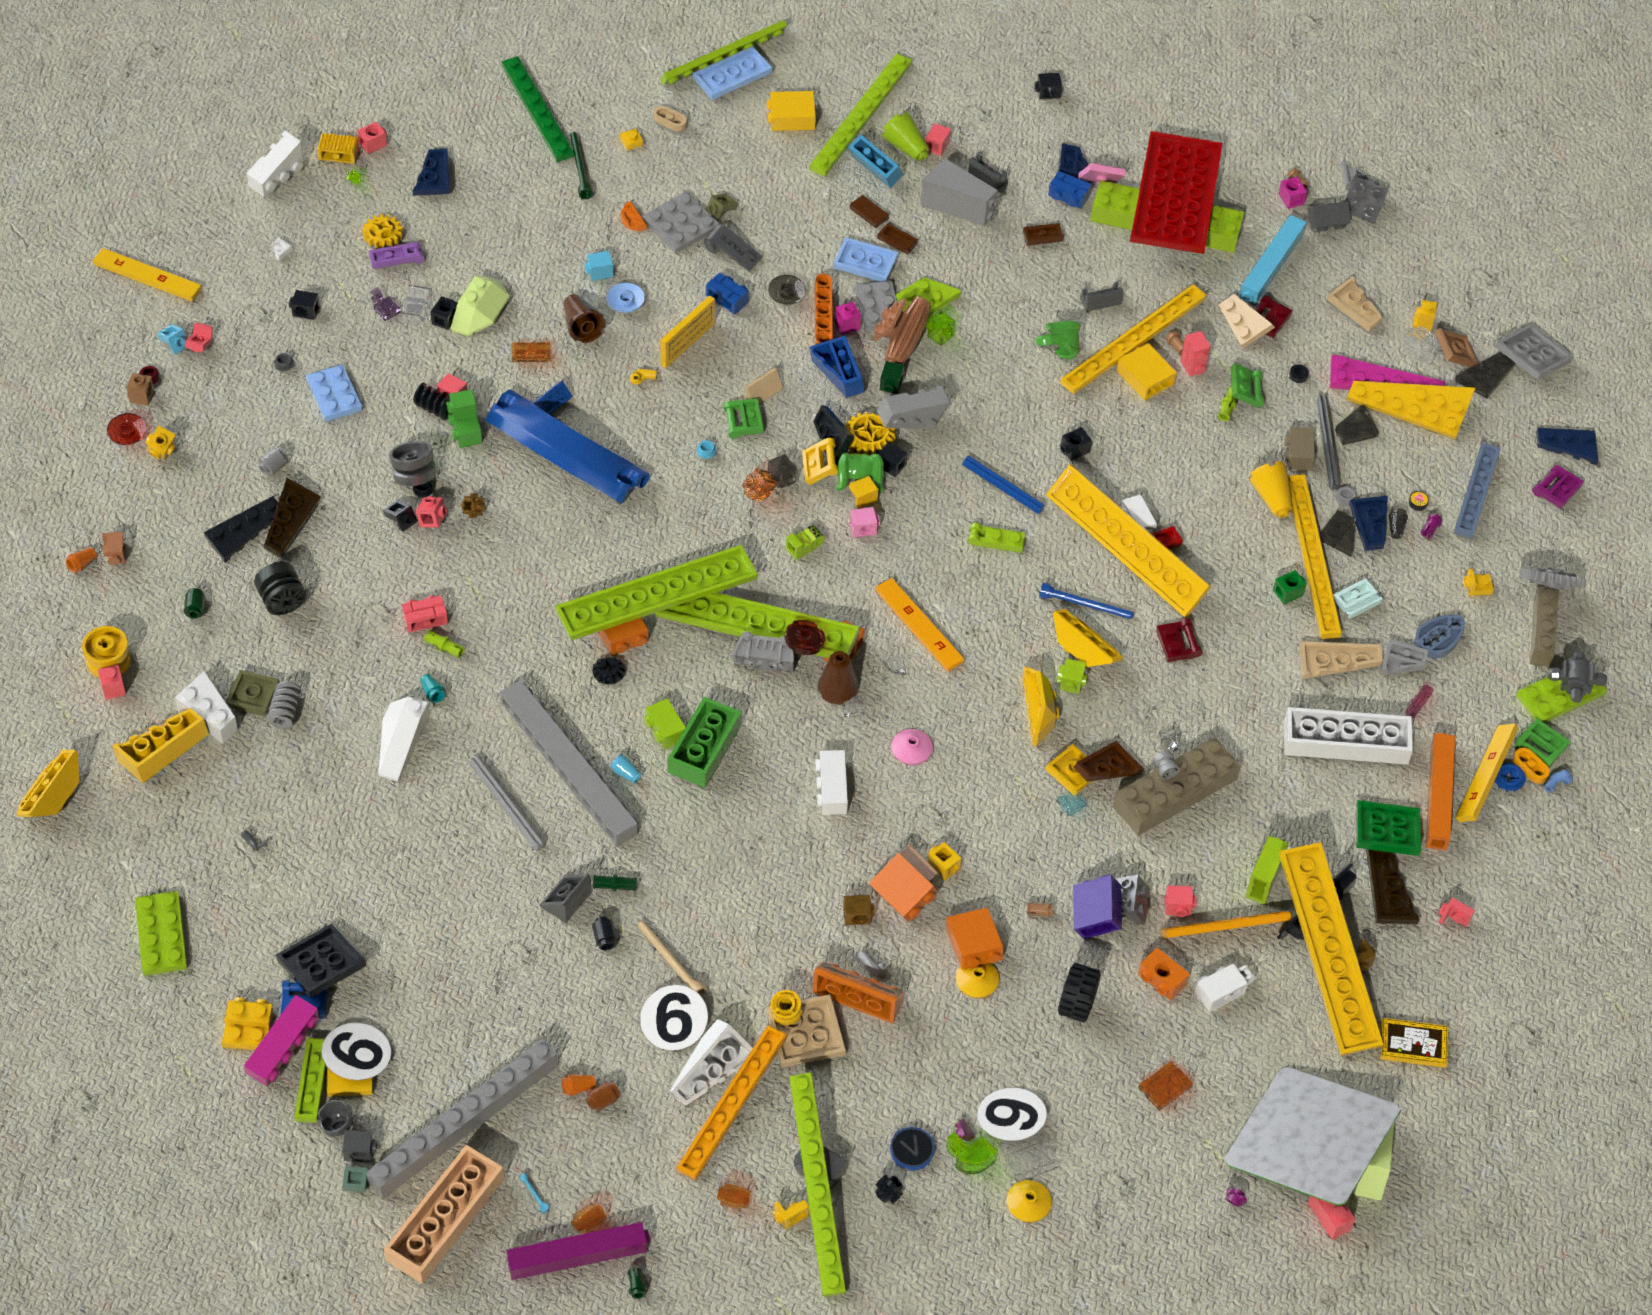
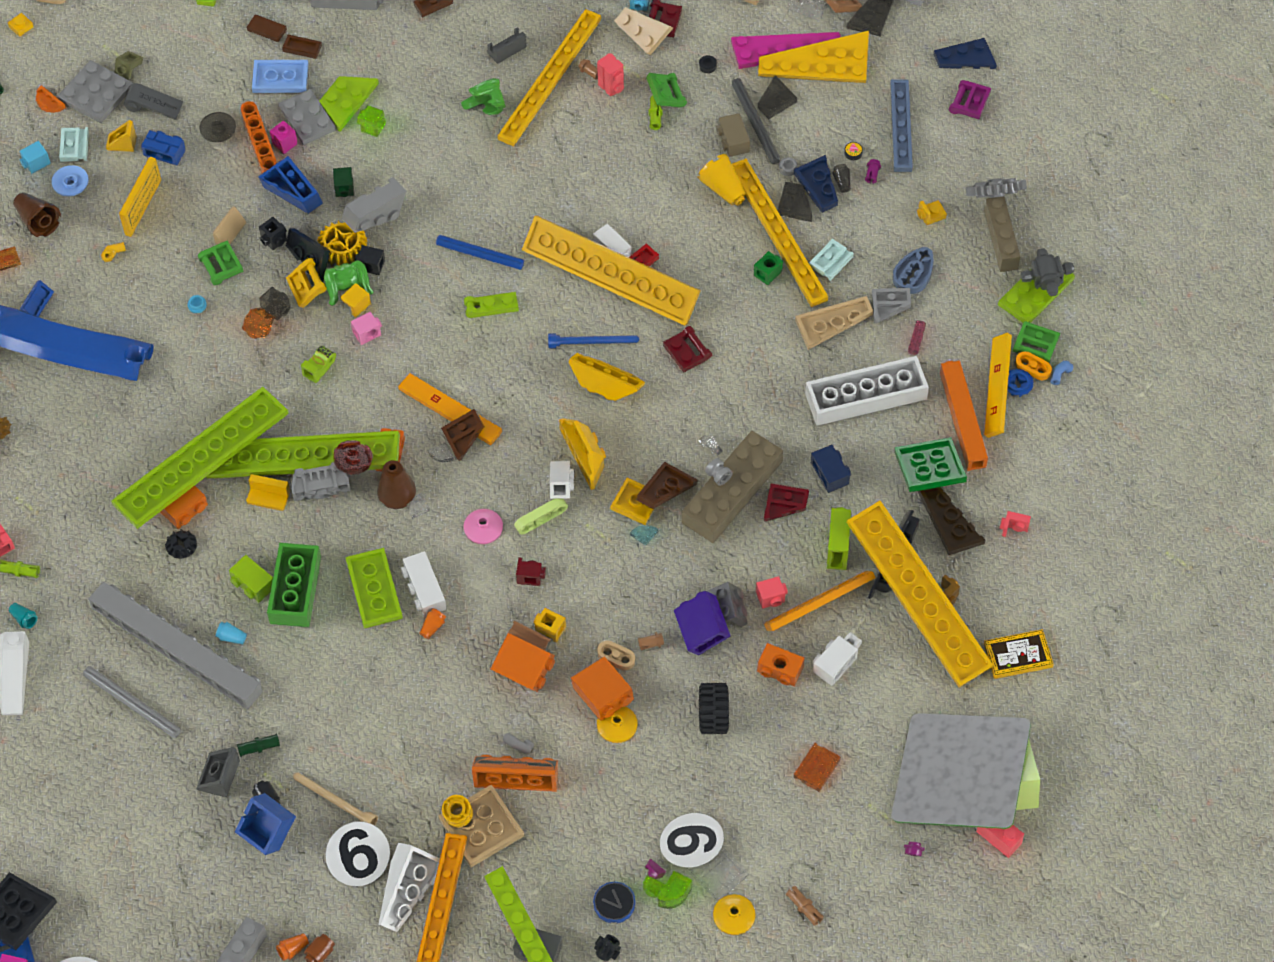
camera: 15 degrees left, 5 degrees up
pearl gold brick [843,895,875,925] -> none
nougat plate [872,297,931,365] -> none
lime brick [1056,658,1088,694] -> none
black brick [1060,427,1092,461] -> none
yellow brick [1117,343,1177,401] -> none
none -> light aqua plate [59,127,89,162]
none -> yellow slope [106,120,137,152]
none -> blue piece [235,793,296,855]
none -> yellow panel [246,474,290,511]
none -> black brick [259,217,287,250]
none -> lime plate [345,548,403,629]
none -> orange cone [419,608,446,640]
none -> reddish brown wing [441,409,485,461]
none -> yellowish green beam [514,498,568,535]
none -> dark red brick [516,557,546,586]
none -> white brick [550,461,574,499]
none -> tan plate [597,641,635,671]
none -> dark red wing [764,483,809,521]
none -> medium nougat pin [786,886,824,926]
none -> dark blue brick [810,444,851,493]

